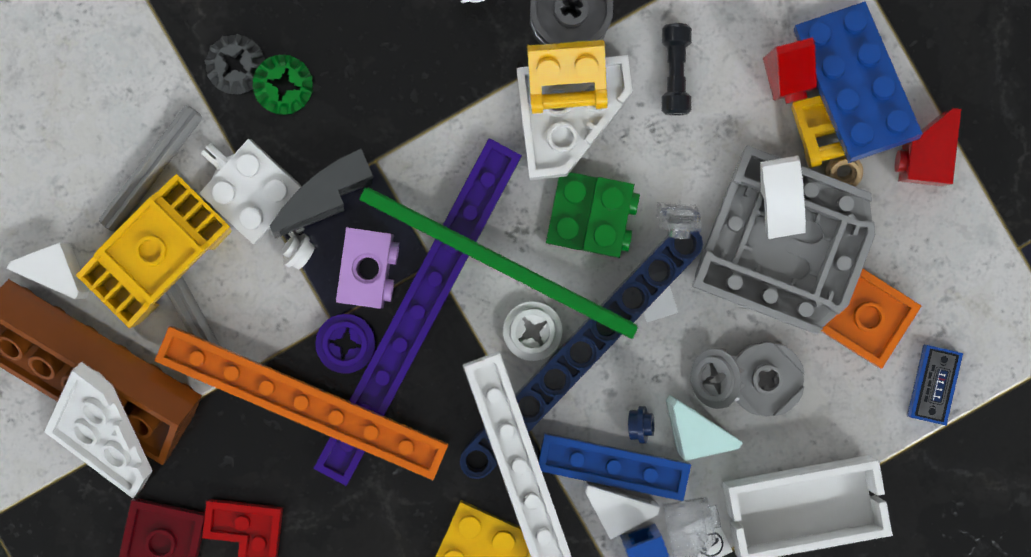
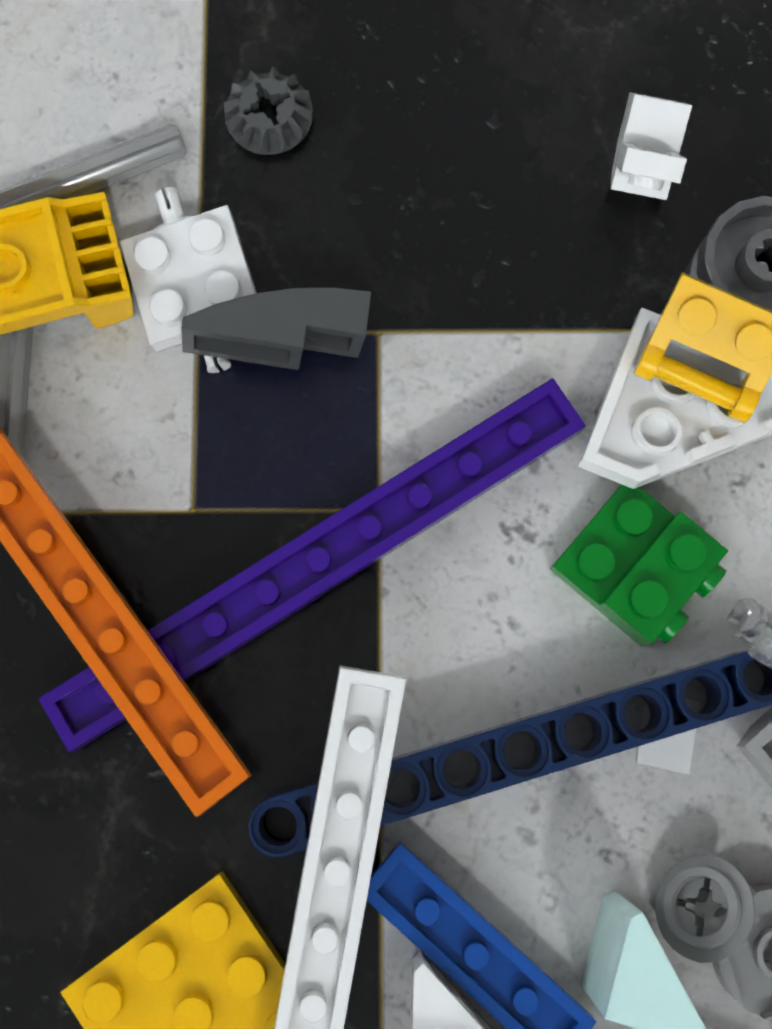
camera: 30 degrees right, 10 degrees down
green gear [253,55,313,115] -> none
white plate [281,234,315,270] -> none
dark purple gear [315,314,375,373] -> none
lavender brick [336,227,399,309] -> none
green tile [359,187,639,340] -> none
white gear [503,301,563,361] -> none
dark blue plate [628,406,655,444] -> none

